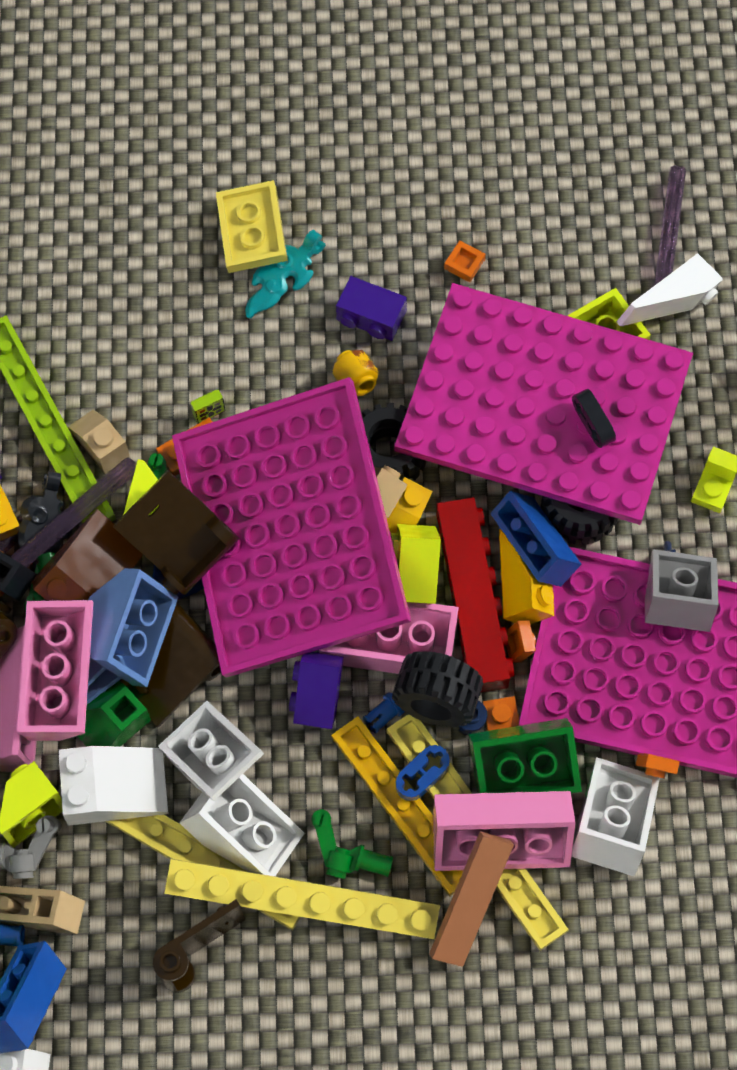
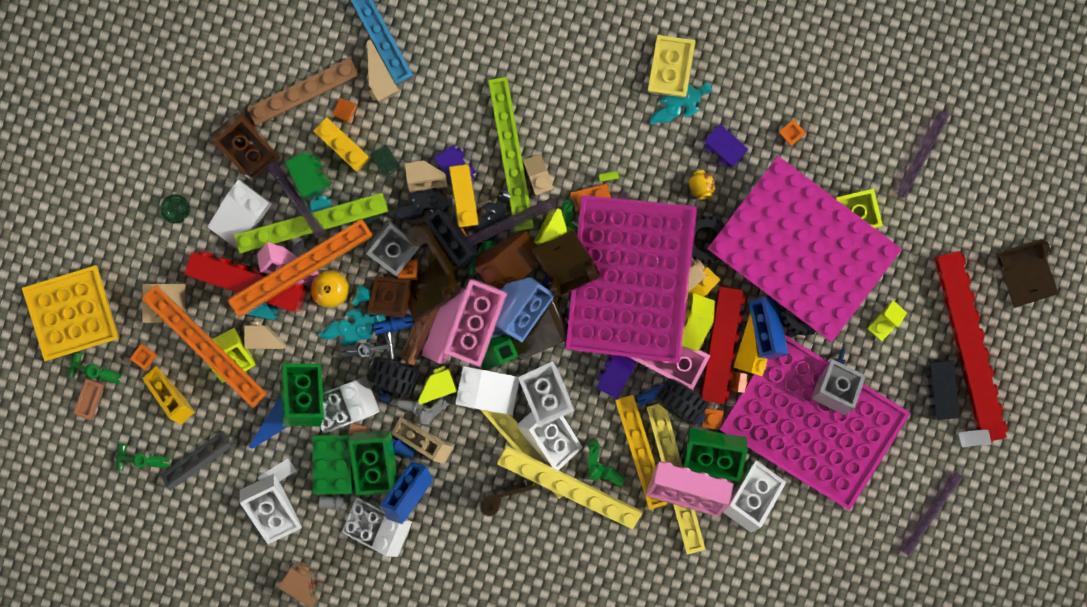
camera: 20 degrees right, 20 degrees up
blue beam [396,745,450,801] -> none
nougat tile [429,831,514,967] -> none
black beam [572,389,616,448] -> none
white slope [616,253,723,326] -> none
orange plate [635,753,680,779] -> none

